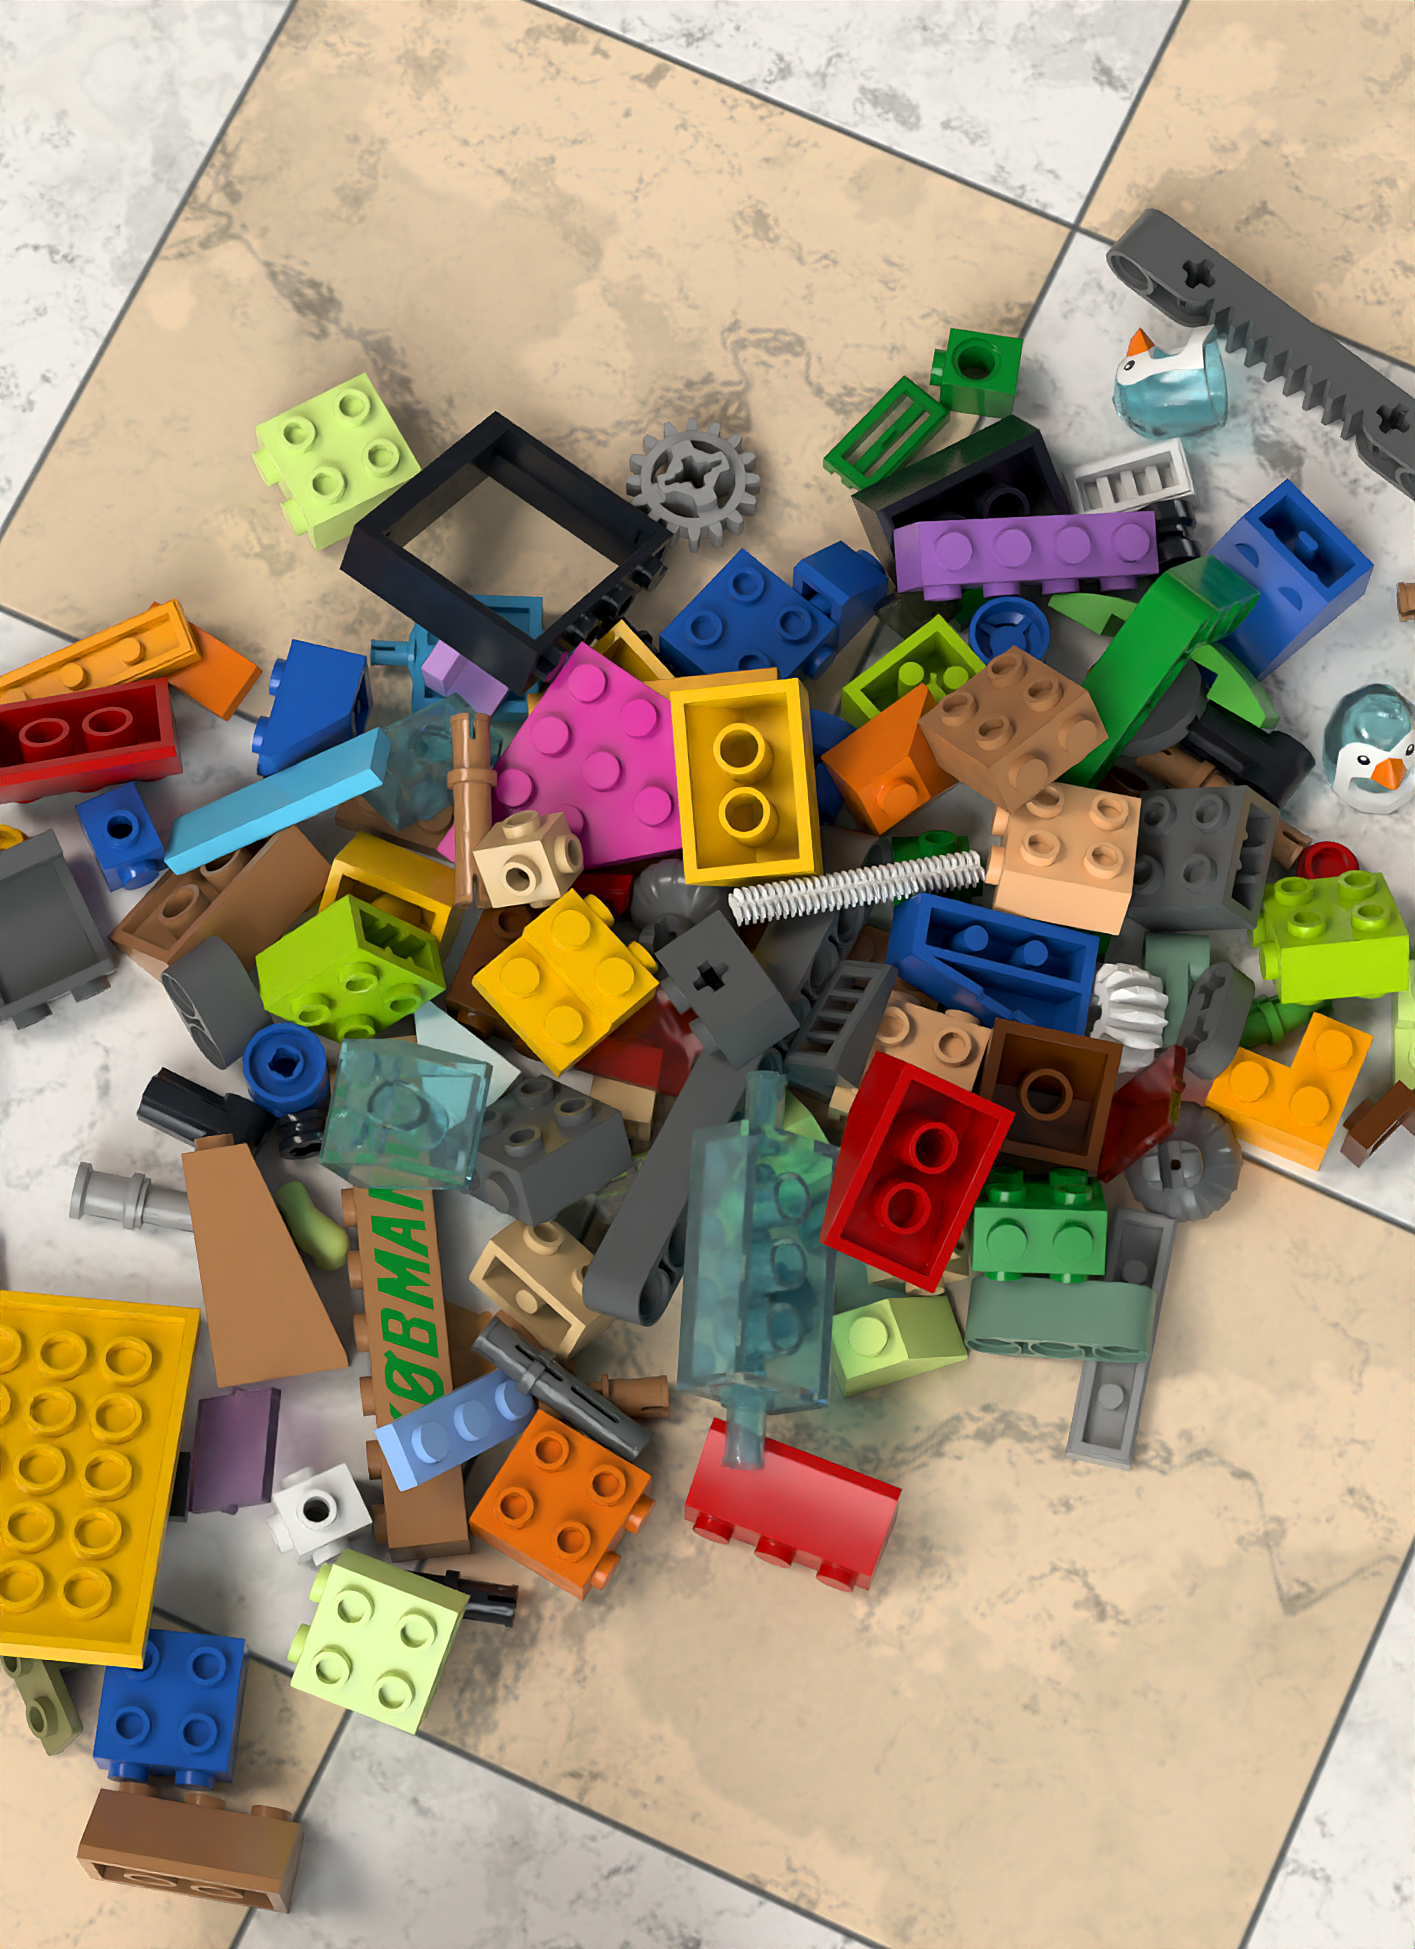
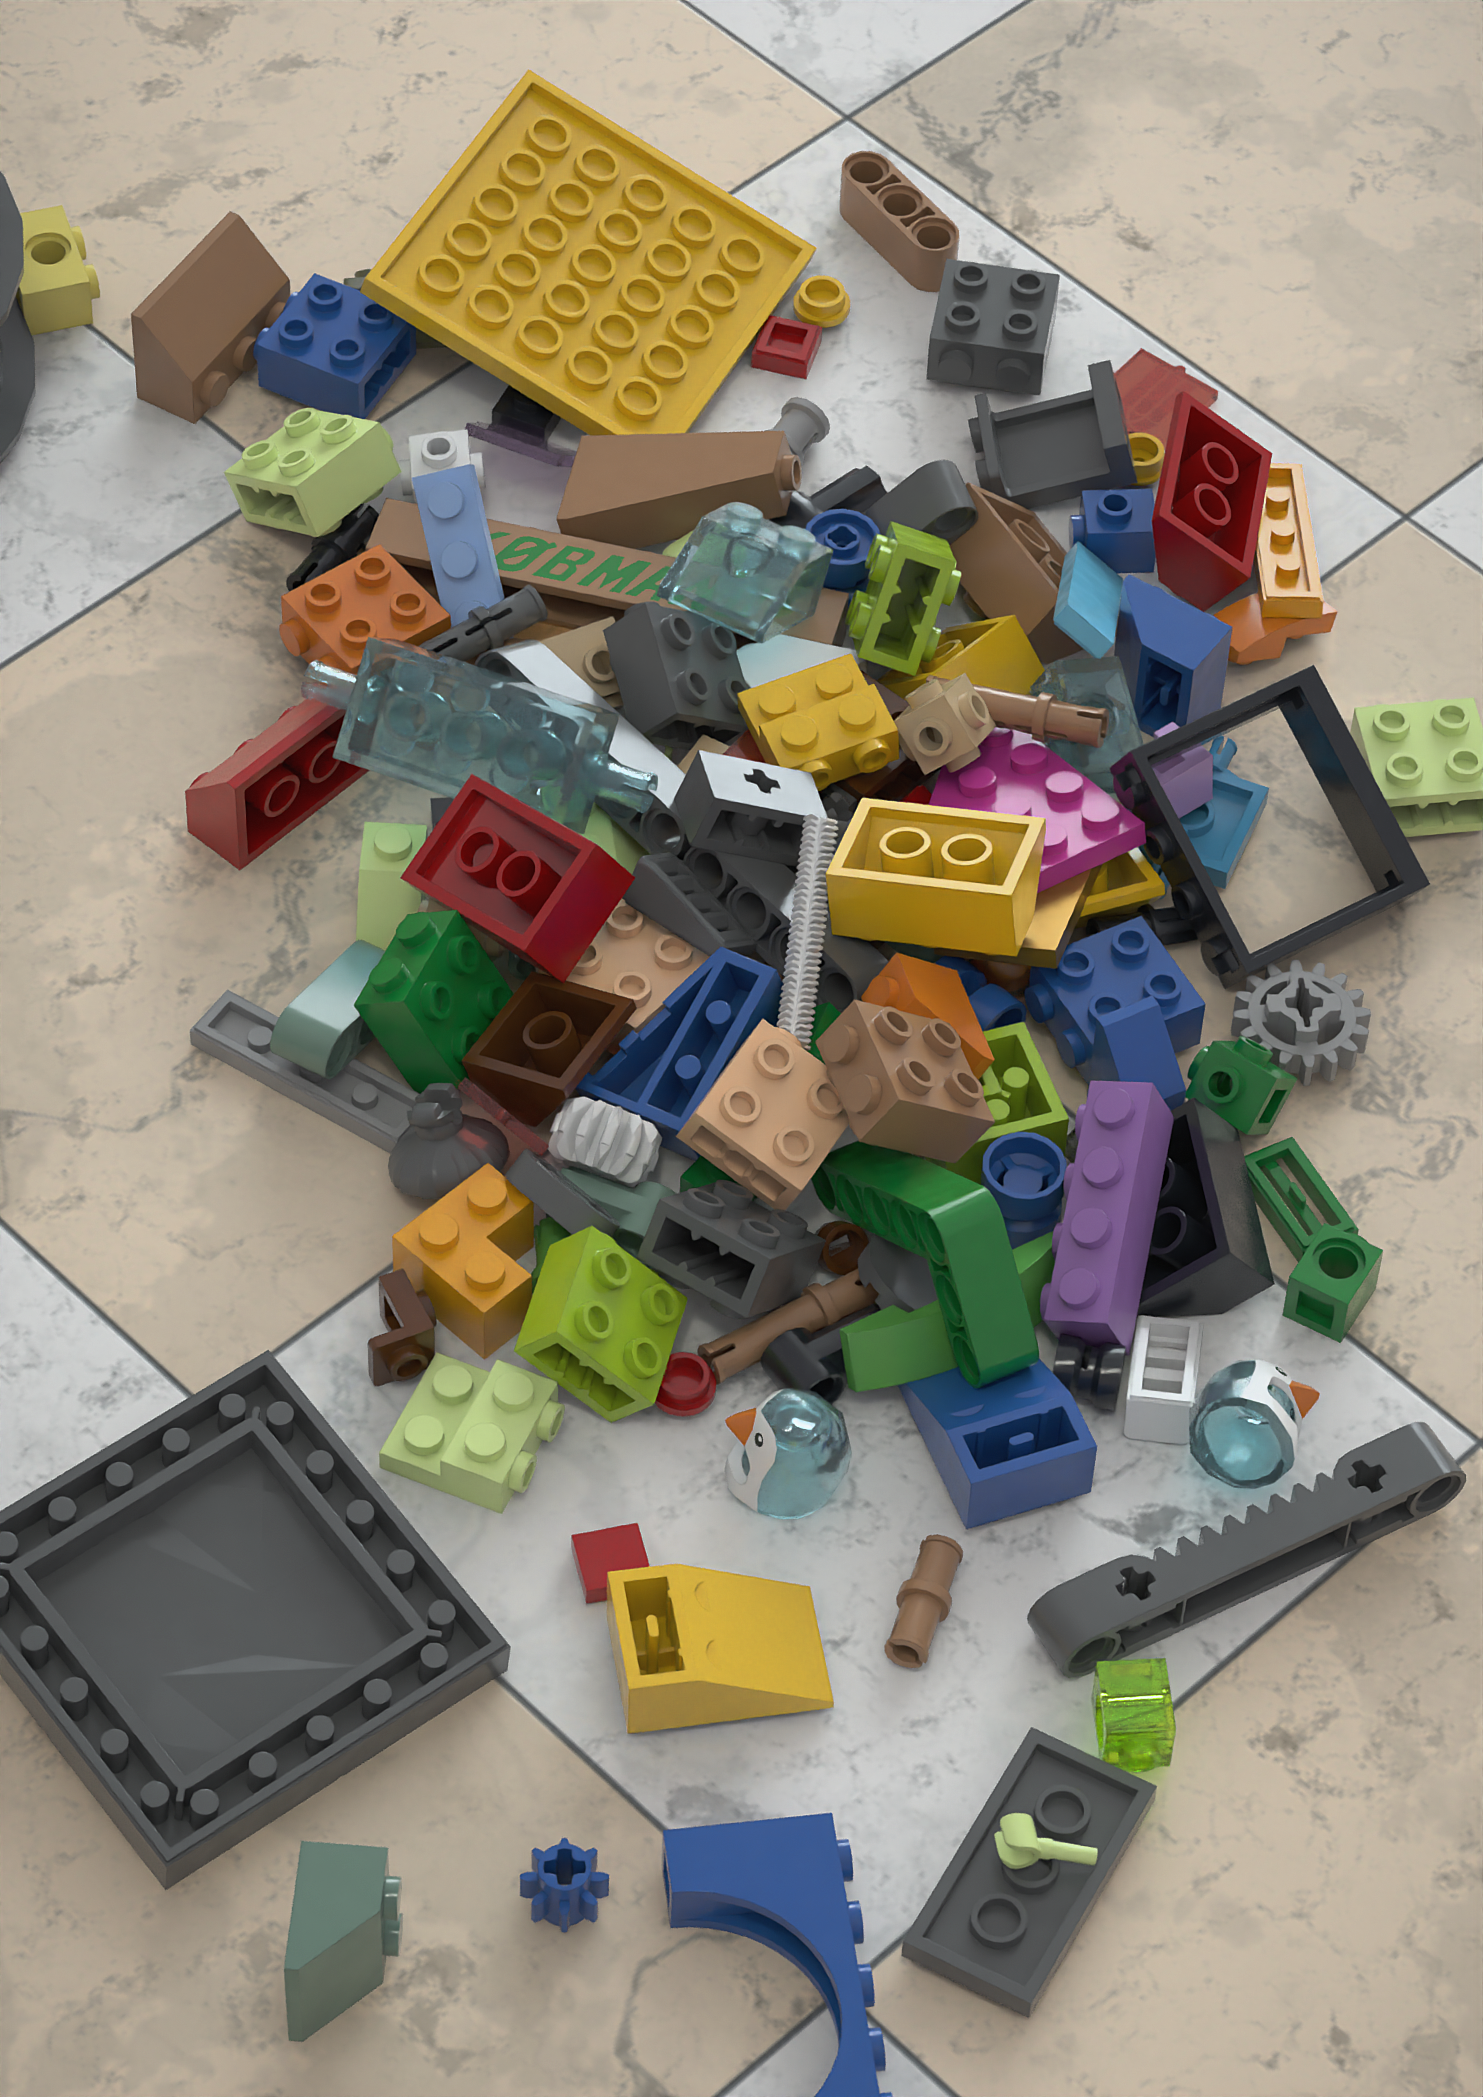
camera: 110 degrees right, 20 degrees down
none -> green brick [1185,1036,1298,1135]

